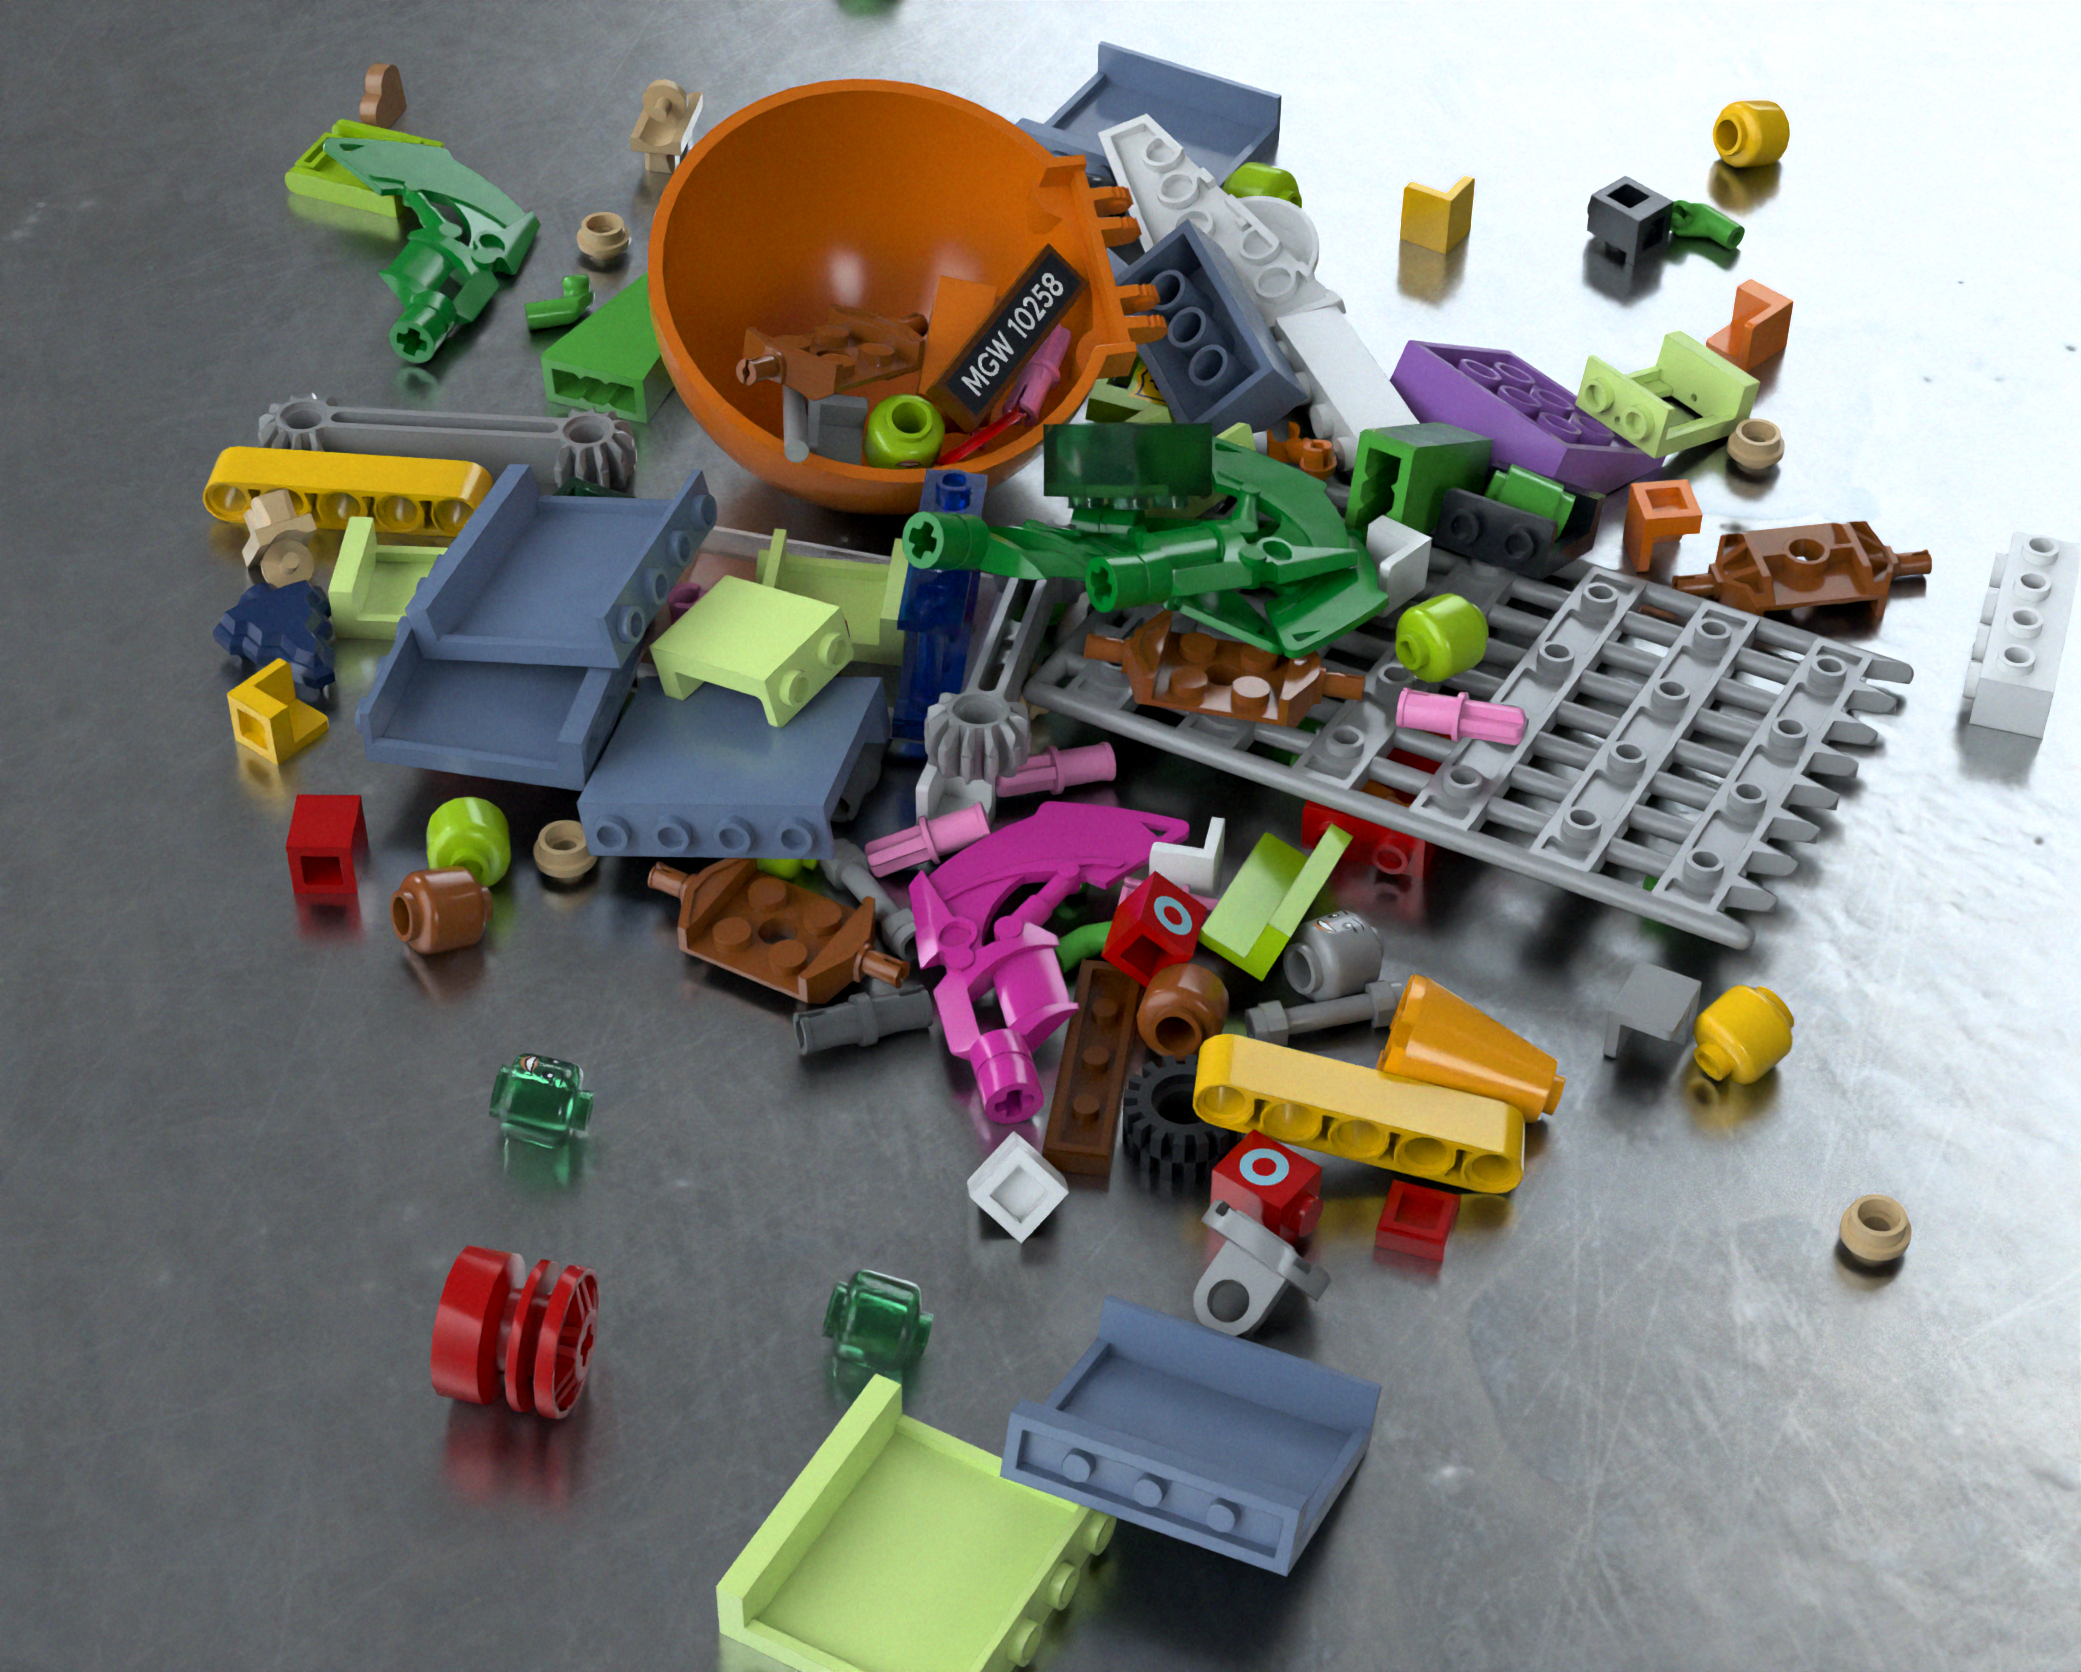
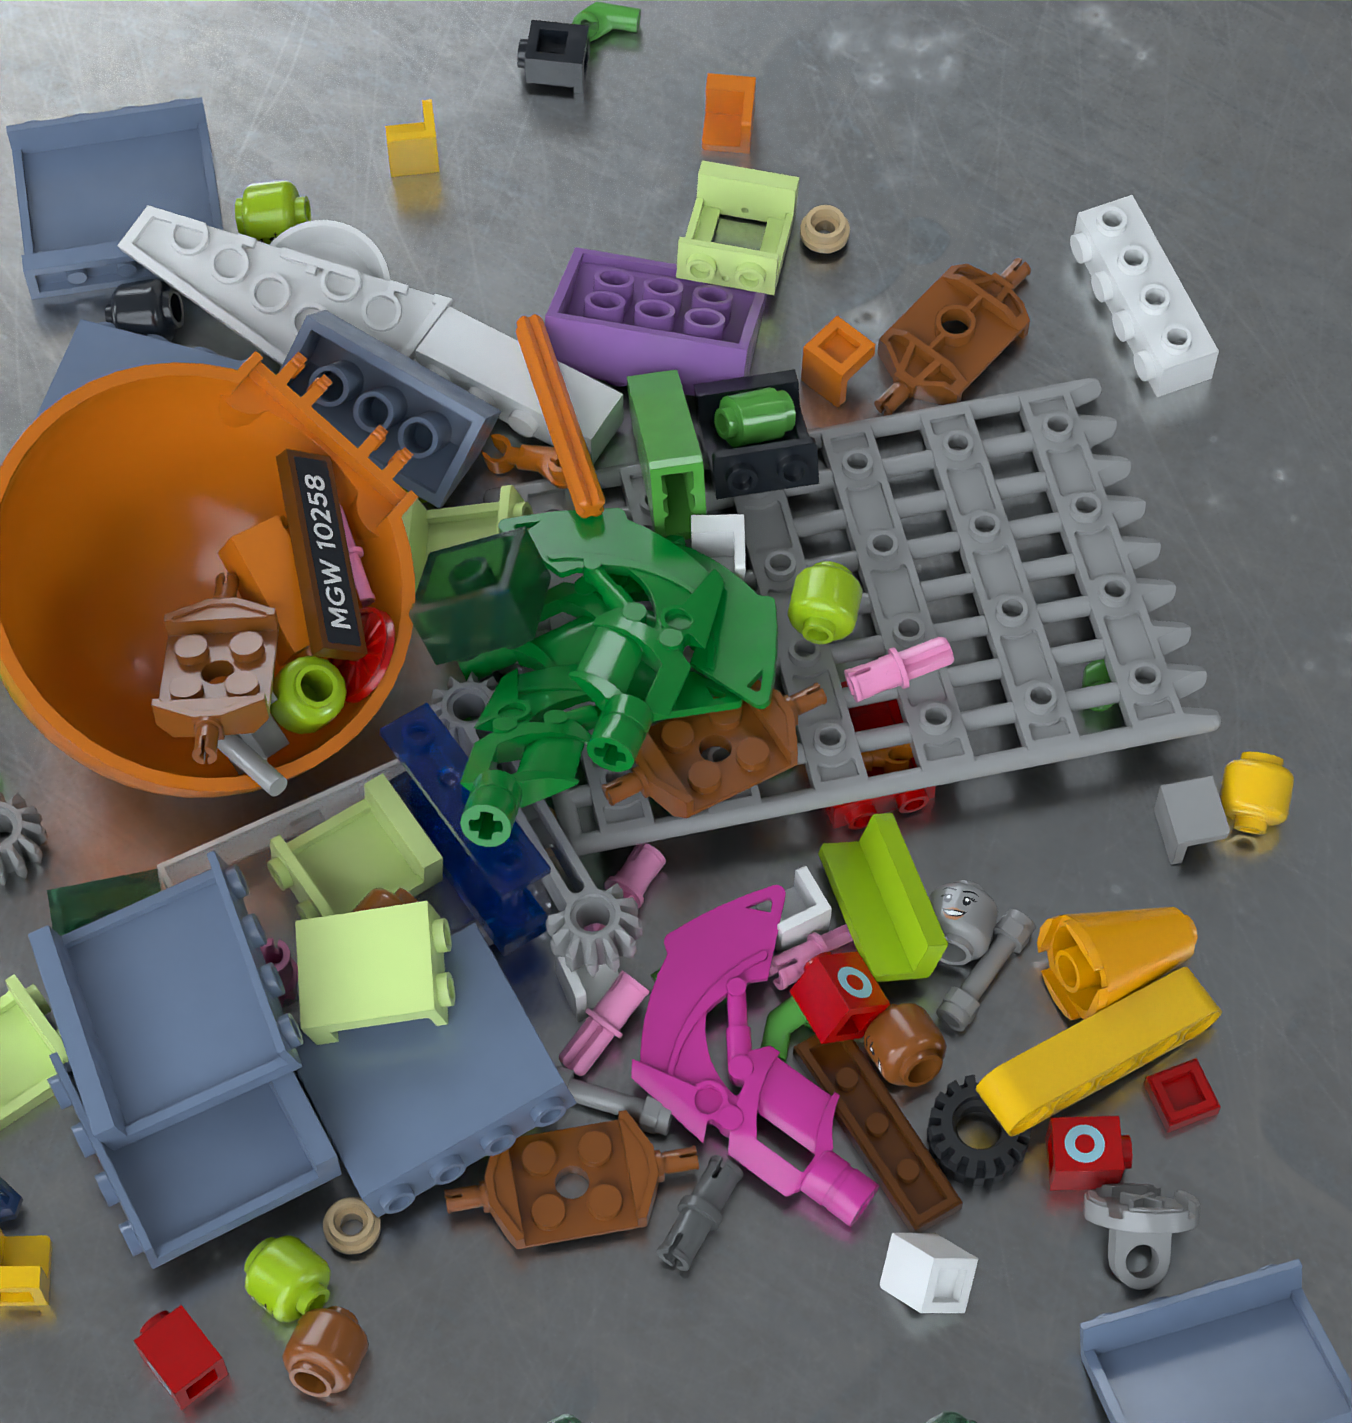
camera: 40 degrees left, 20 degrees up
none -> orange axle [515,314,605,519]

